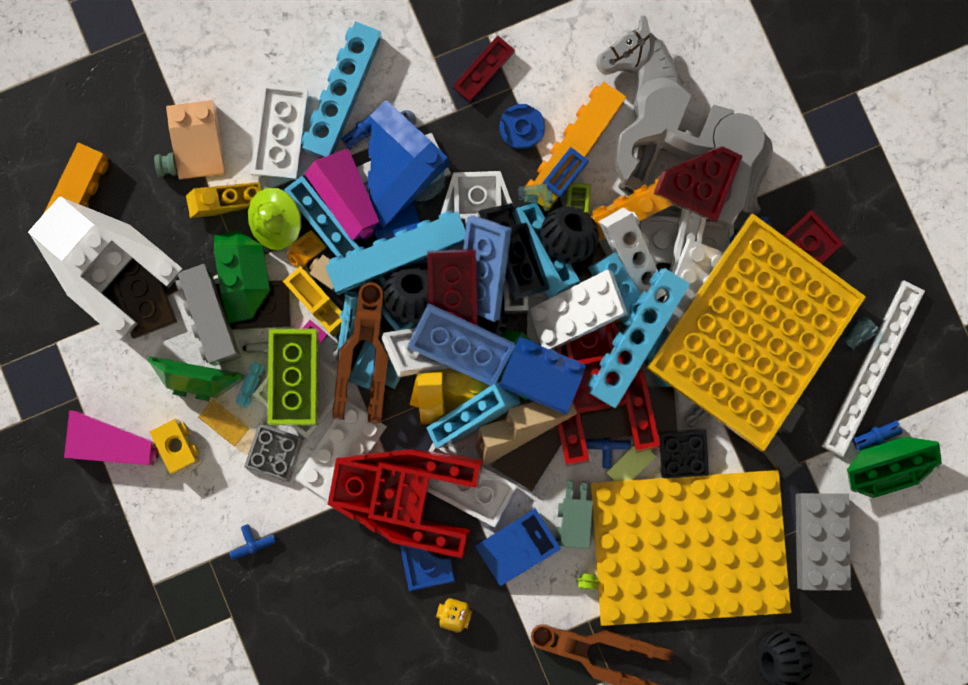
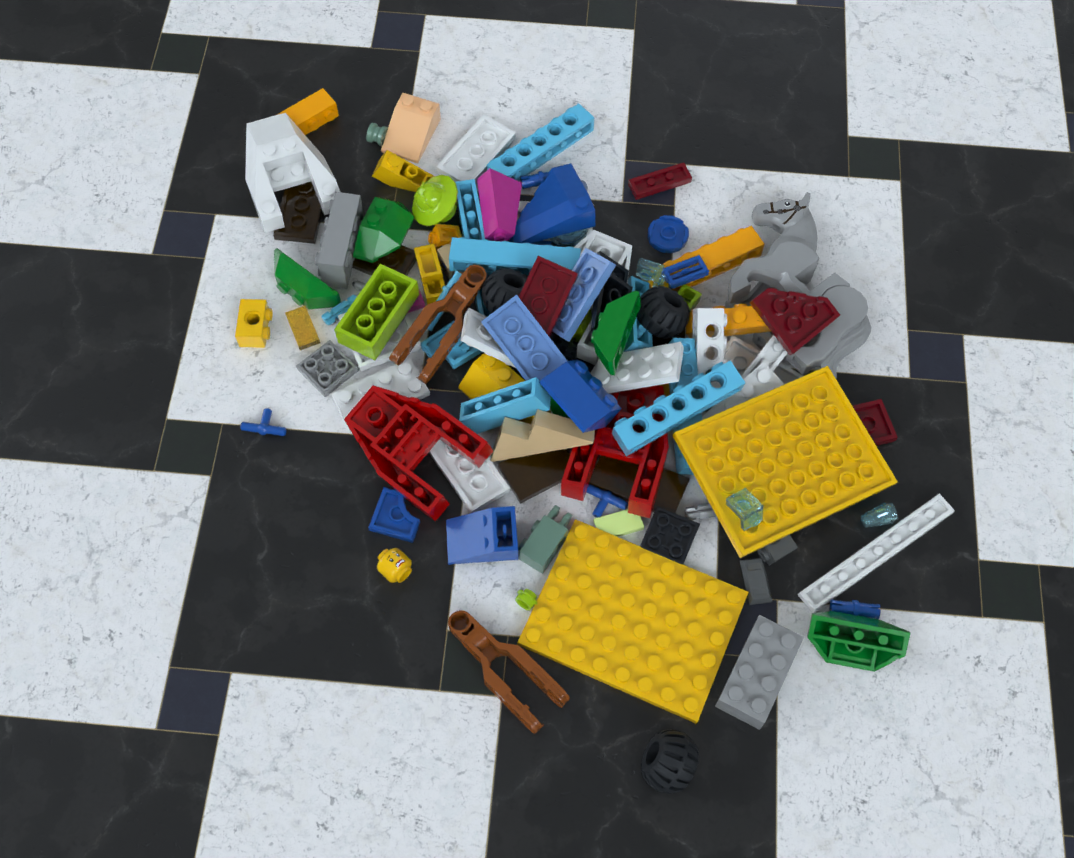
camera: 25 degrees right, 20 degrees down
dark pink slope [64,410,159,466] -> none
yellow slope [417,372,444,425] -> none
none -> green wedge [591,291,641,376]
none -> clear light blue bracket [726,488,763,531]

